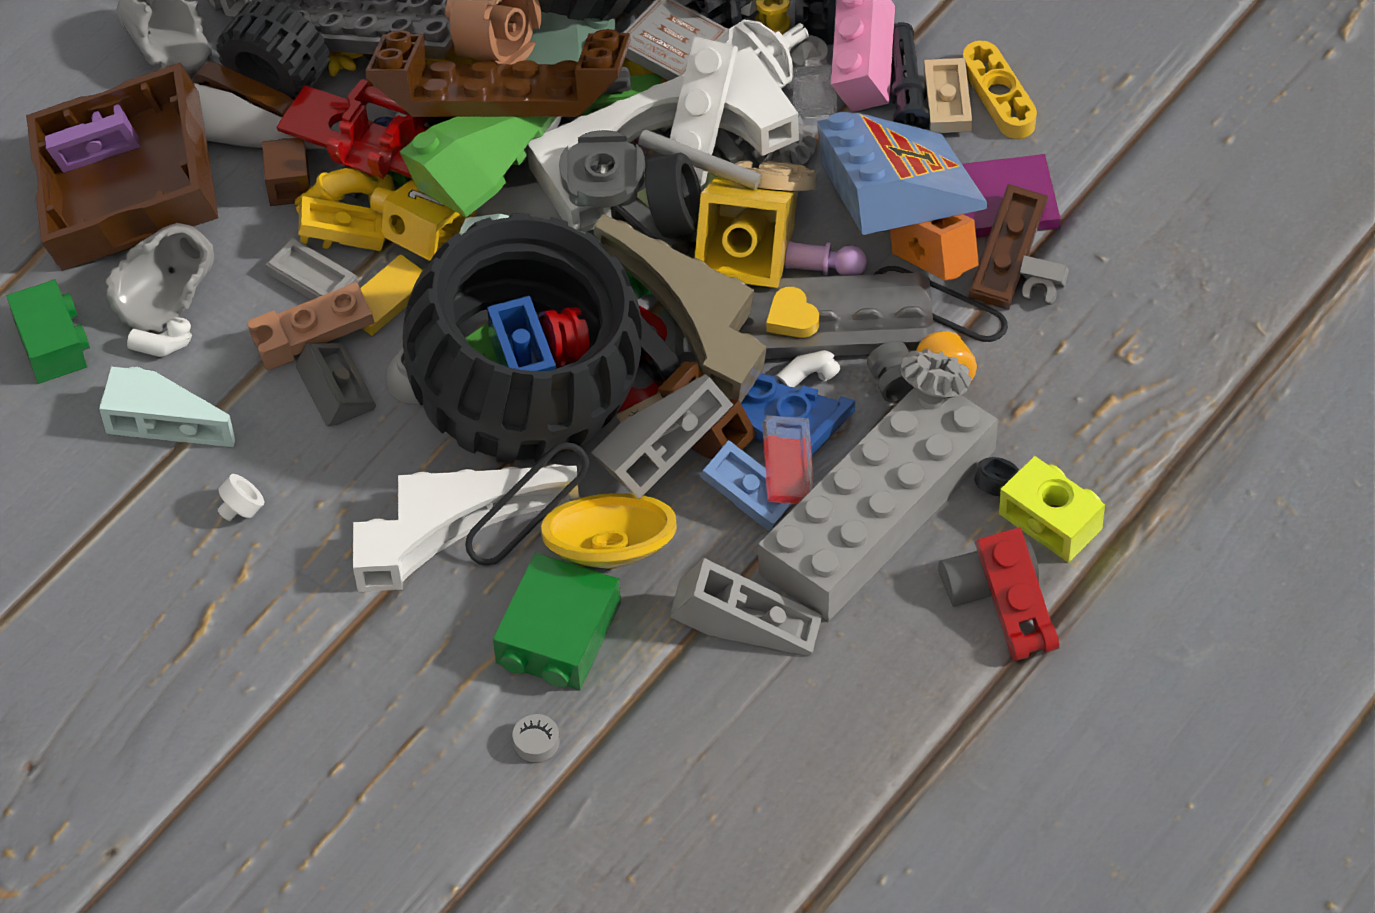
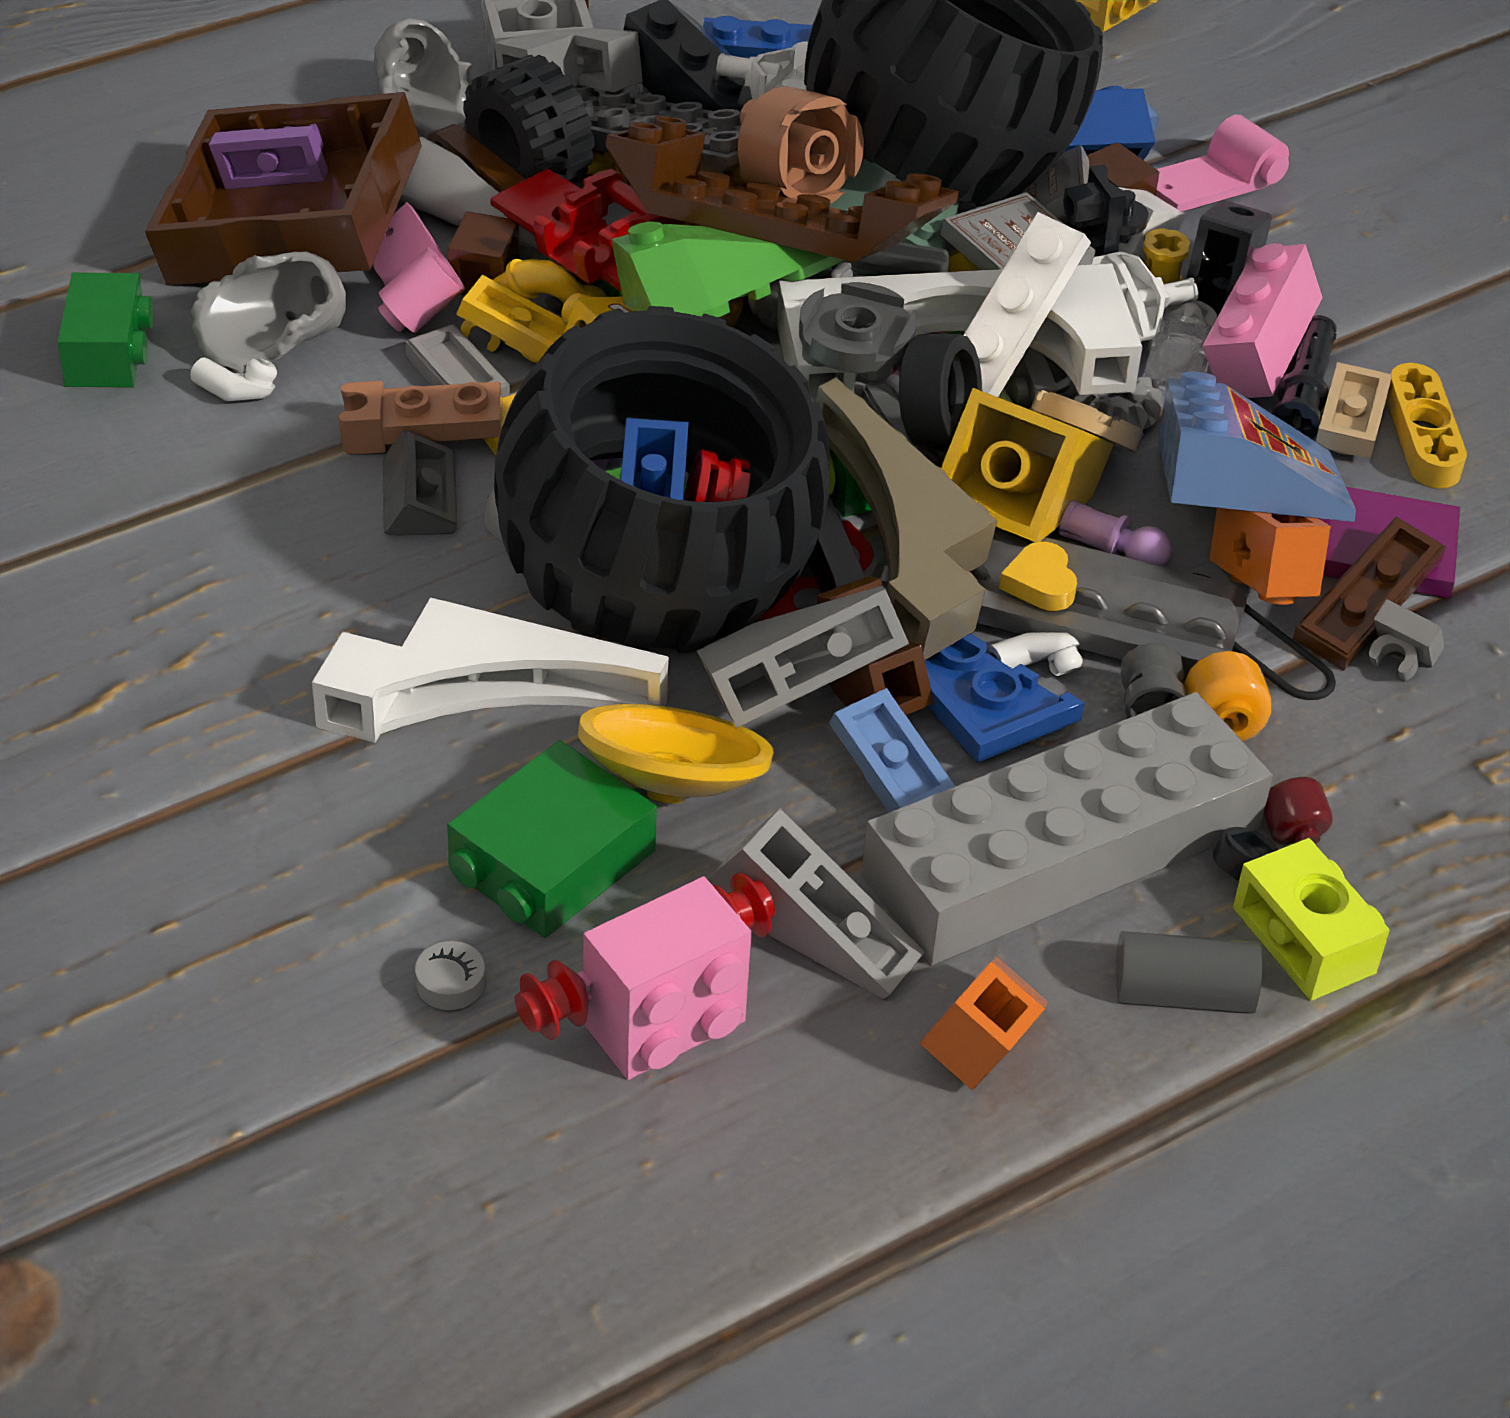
camera: 15 degrees right, 10 degrees down
light aqua slope [99,367,235,447] -> none
white tile [218,474,264,521] -> none
black piece [465,442,589,566] -> none
light grey bar [638,129,762,190] -> none
clear tile [762,415,814,504] -> none
light grey gear [900,349,972,398] -> none
red plate [975,527,1059,662] -> none
none -> bright pink door [372,202,465,333]
none -> bright pink brick [514,872,775,1080]
none -> orange slope [919,956,1048,1091]
none -> dark red piece [1263,777,1333,845]

